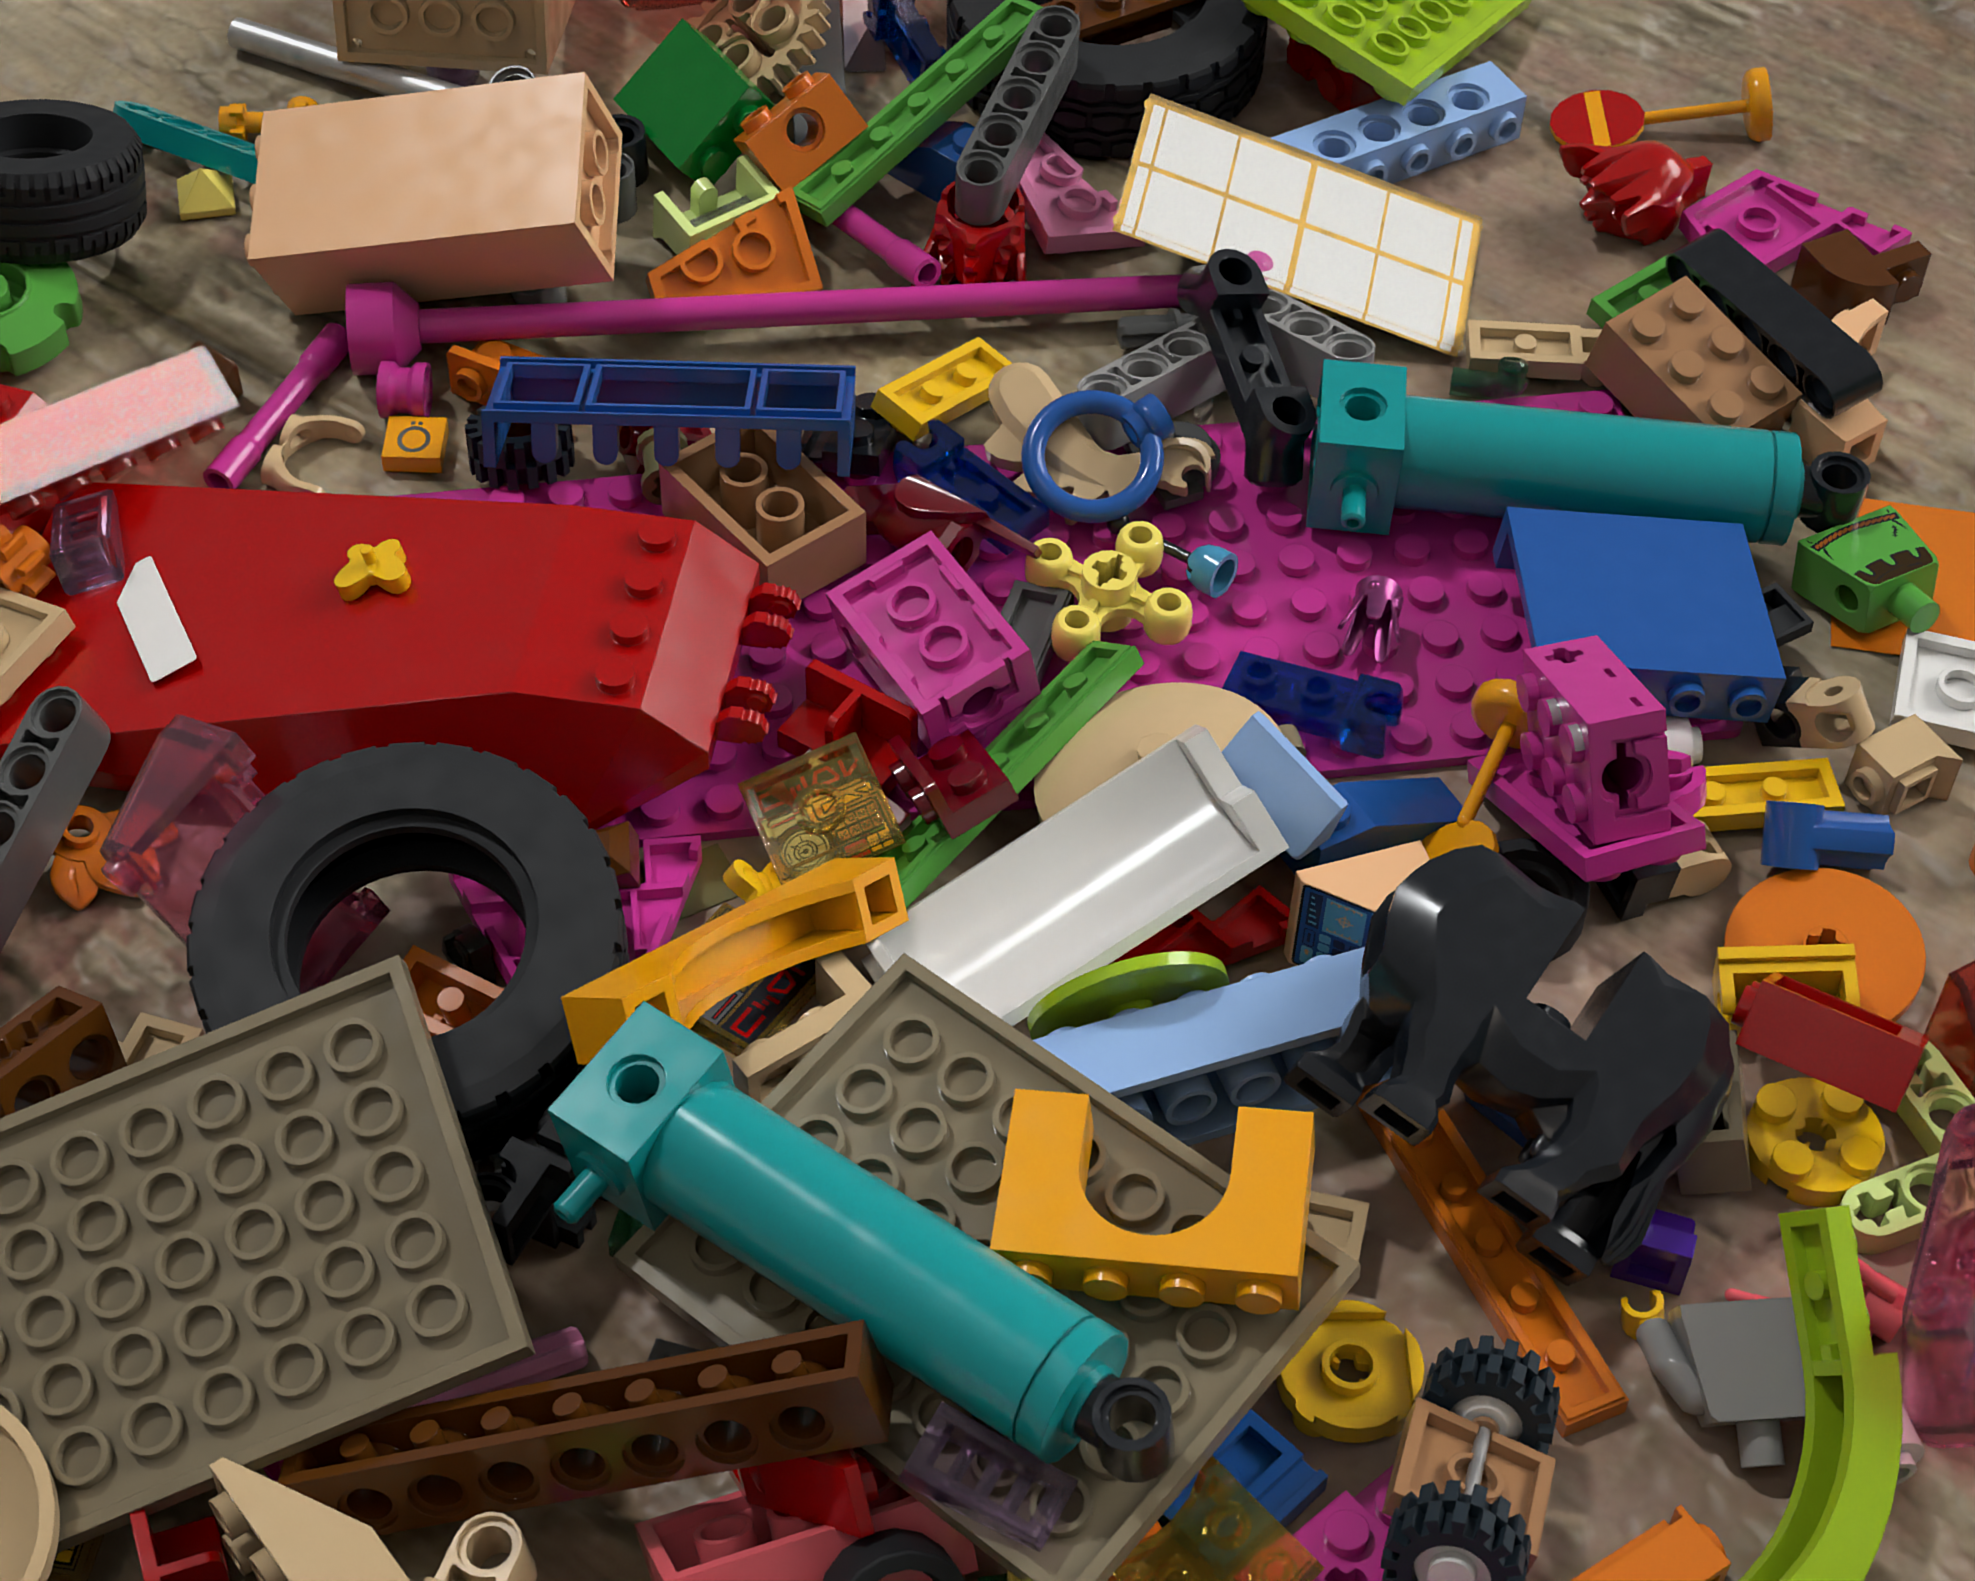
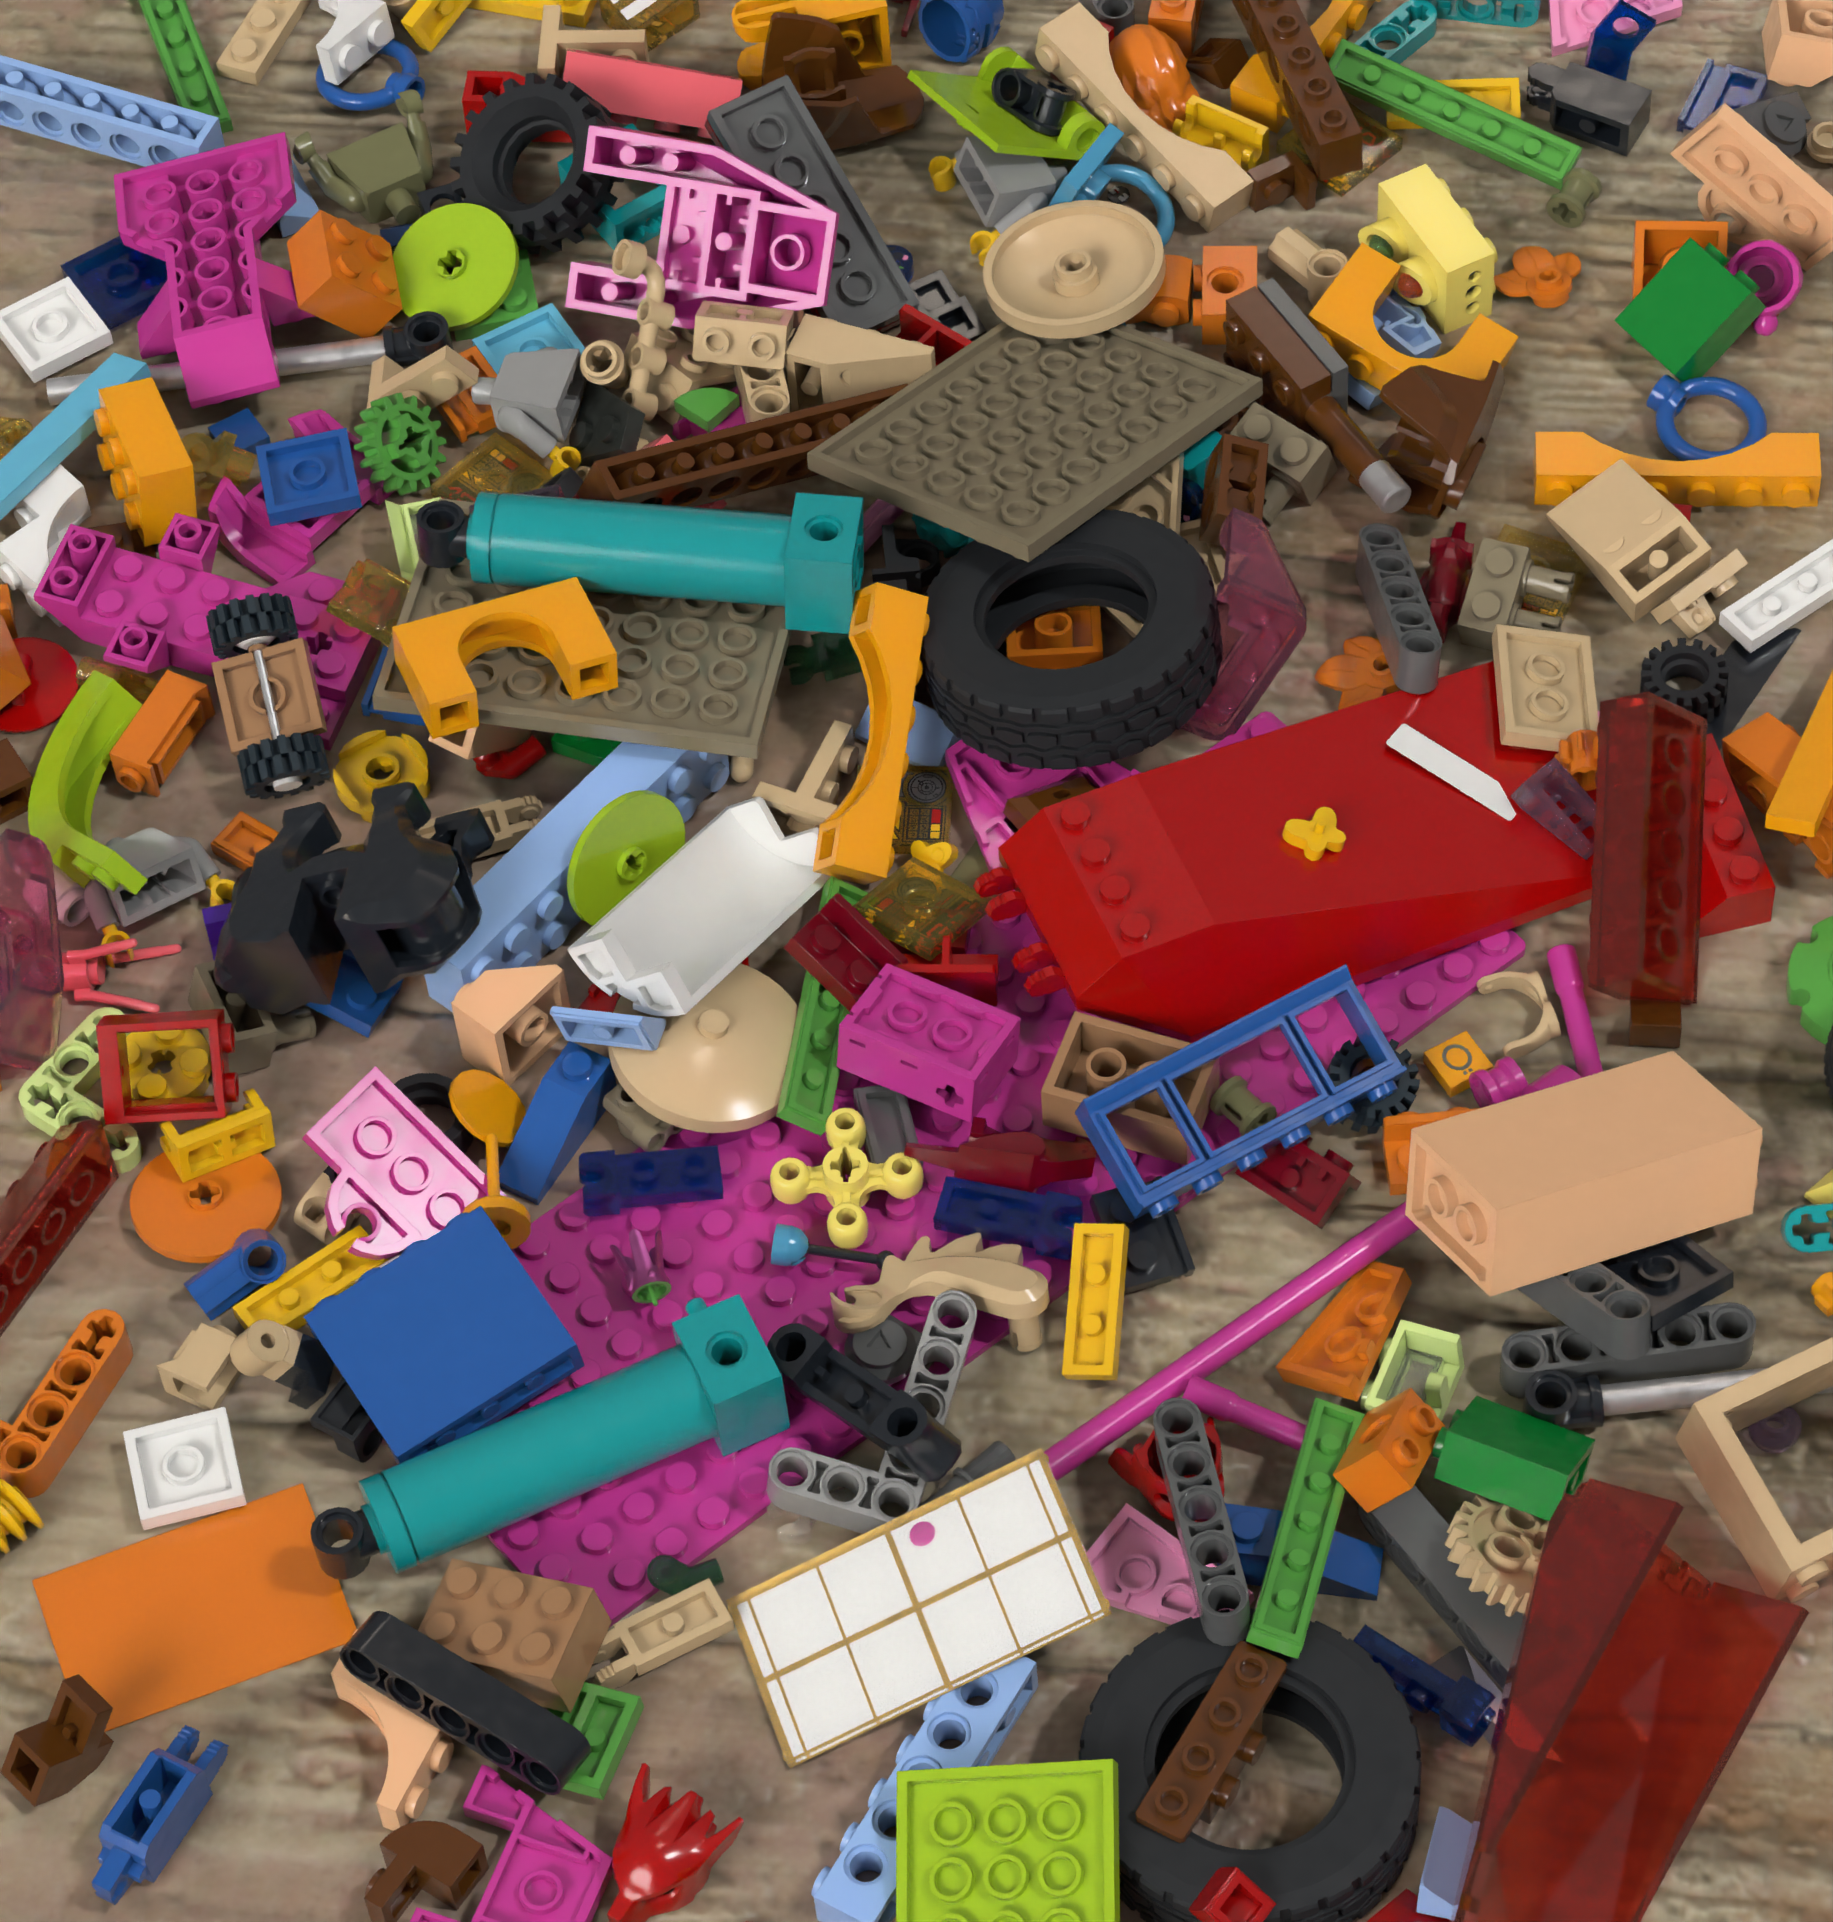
camera: 155 degrees right, 5 degrees up
blue piece [1021,390,1175,523] -> none
dark pink piece [1516,635,1671,845] -> none
bright green torso [1791,505,1940,633] -> none

